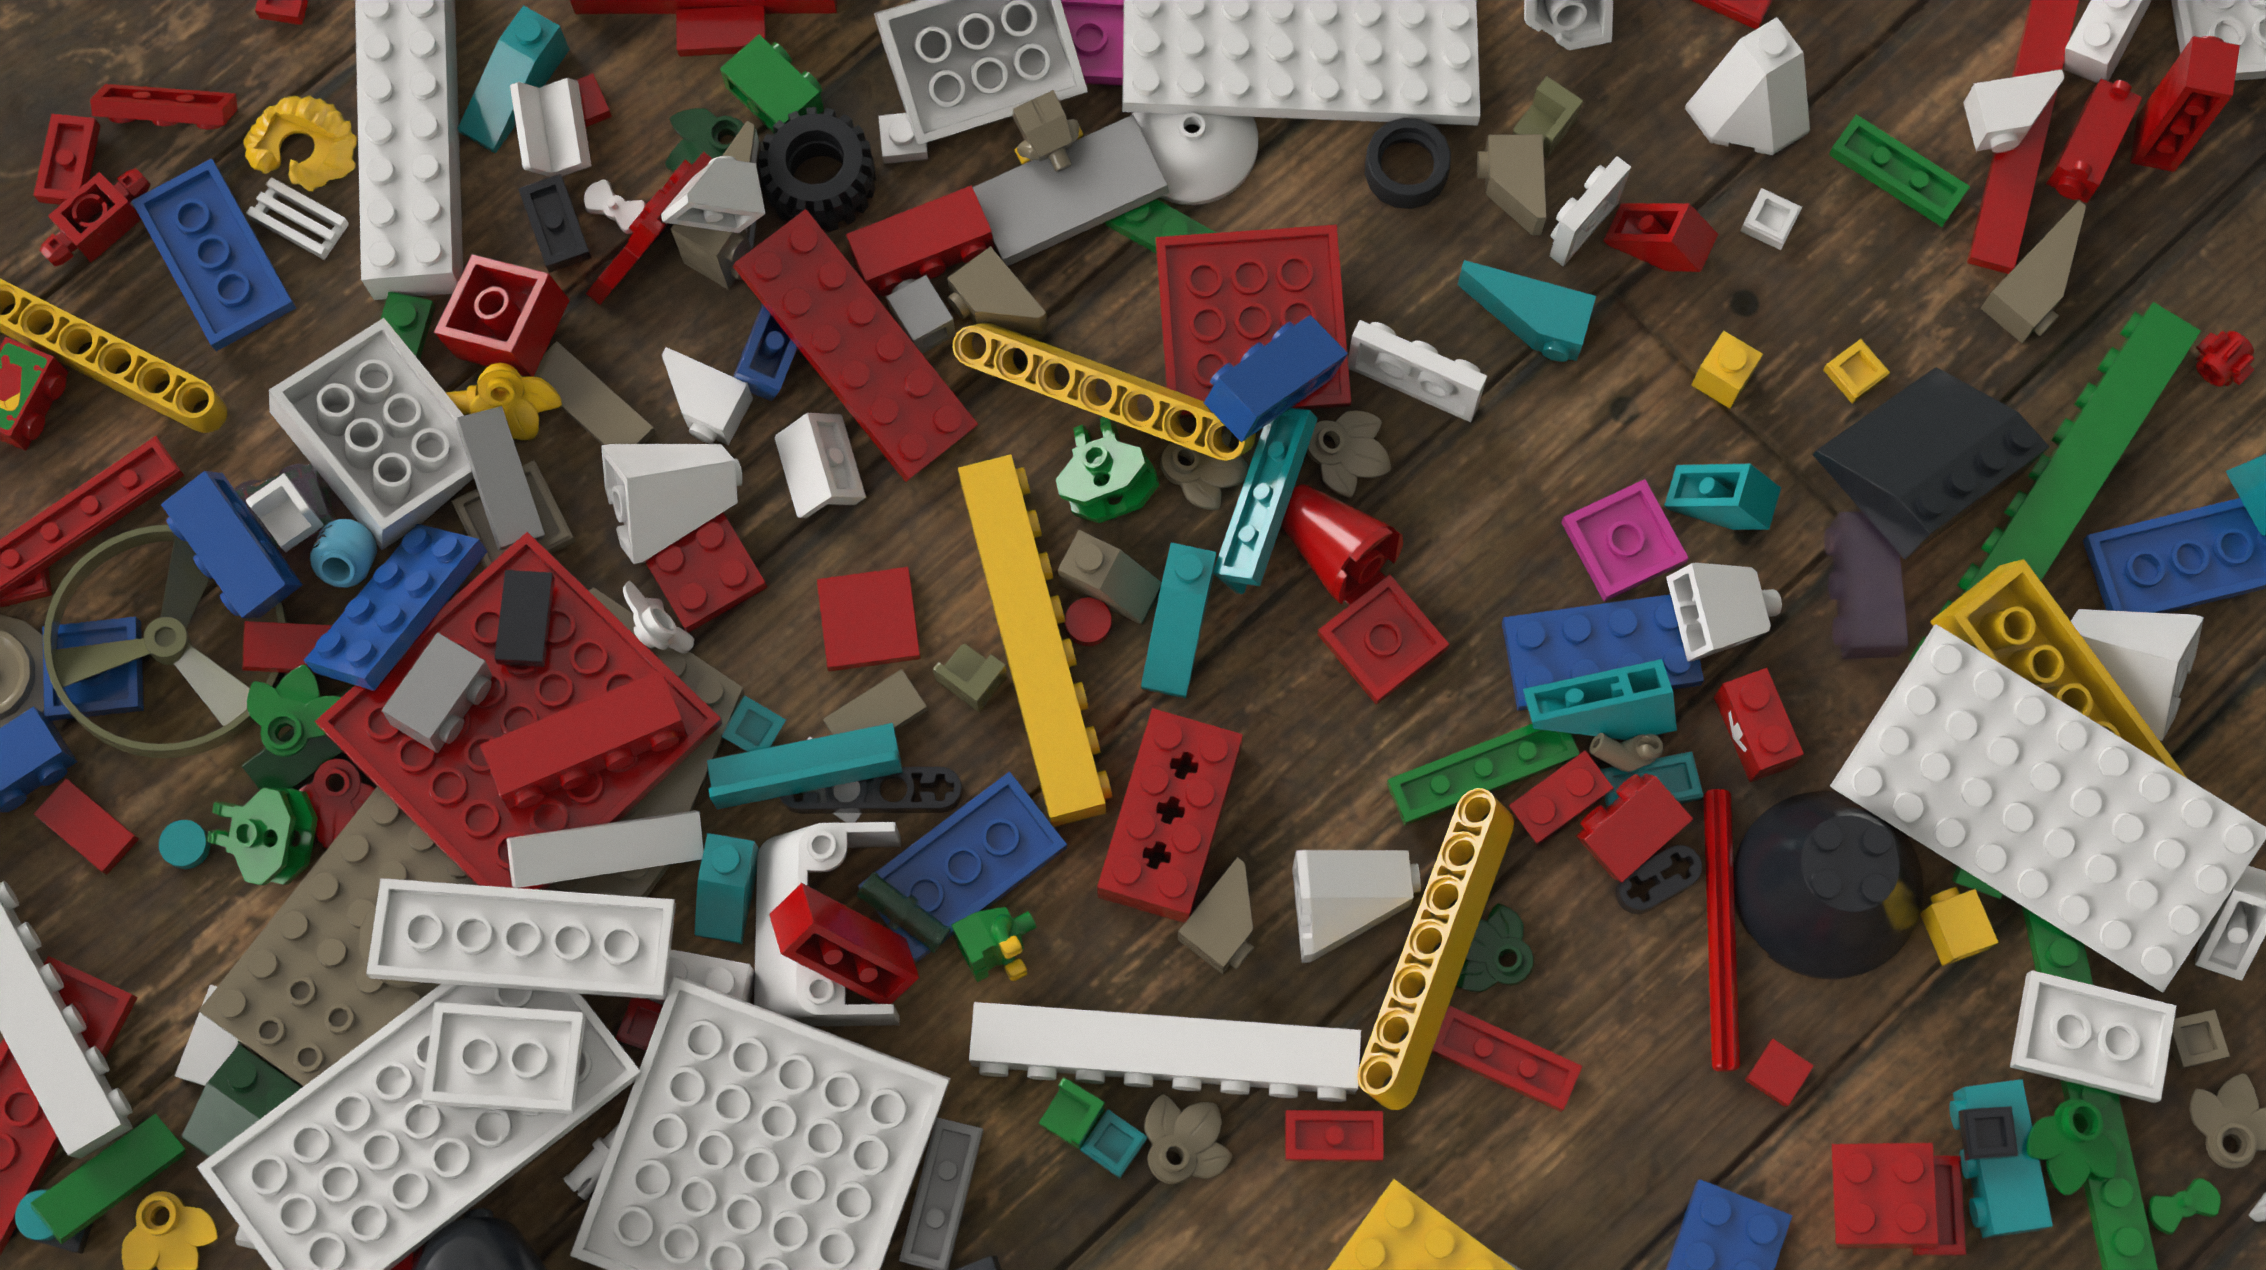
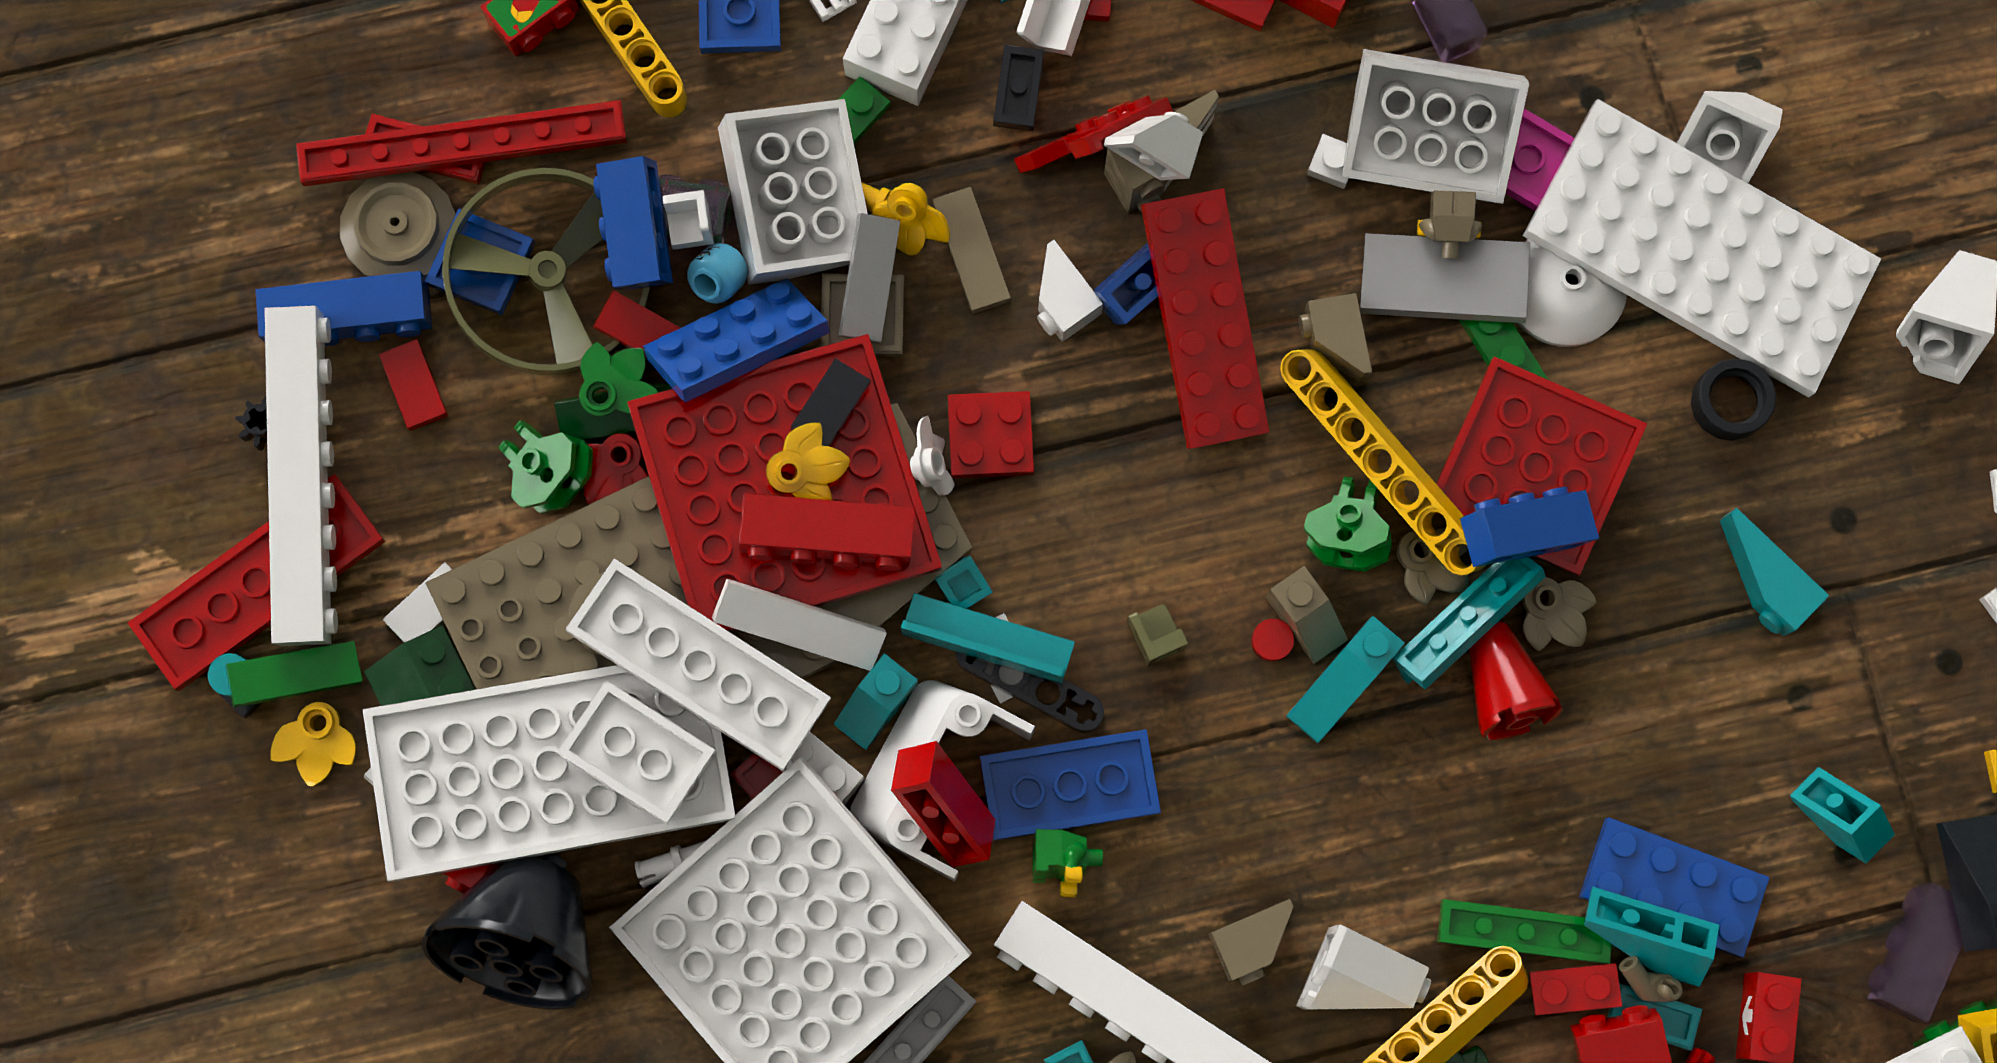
camera: 25 degrees right, 5 degrees up
teal tile [159,820,211,869] -> none
light grey brick [382,632,492,753] -> none
red brick [434,255,570,377] -> none
white piece [584,179,646,234] -> none
white slope [601,444,742,564] -> none
dark green plate [665,108,744,172] -> none
green brick [720,34,824,134] -> none
black tyre [759,107,876,231] -> none
white panel [775,413,866,518] -> none
red tile [817,567,921,672] -> none
dark tan tile [823,669,928,735] -> none
red brick [846,185,994,296] -> none
clear green pin [856,872,952,953] -> none
light grey brick [887,275,956,354] -> none
yellow brick [958,454,1113,827] -> none
green panel [1039,1077,1105,1150] -> none
red brick [1097,708,1243,923] -> none
red plate [1317,575,1450,705] -> none
white plate [1348,320,1487,422] -> none
dark tan slope [1477,134,1546,235] -> none
olive panel [1513,76,1583,158] -> none
white plate [1549,156,1631,267] -> none
dark pink plate [1561,479,1689,602] -> none
red slope [1603,203,1718,272] -> none
white torso [1666,563,1782,662] -> none
yellow brick [1691,331,1763,408] -> none
none -> yellow plate [766,423,850,500]

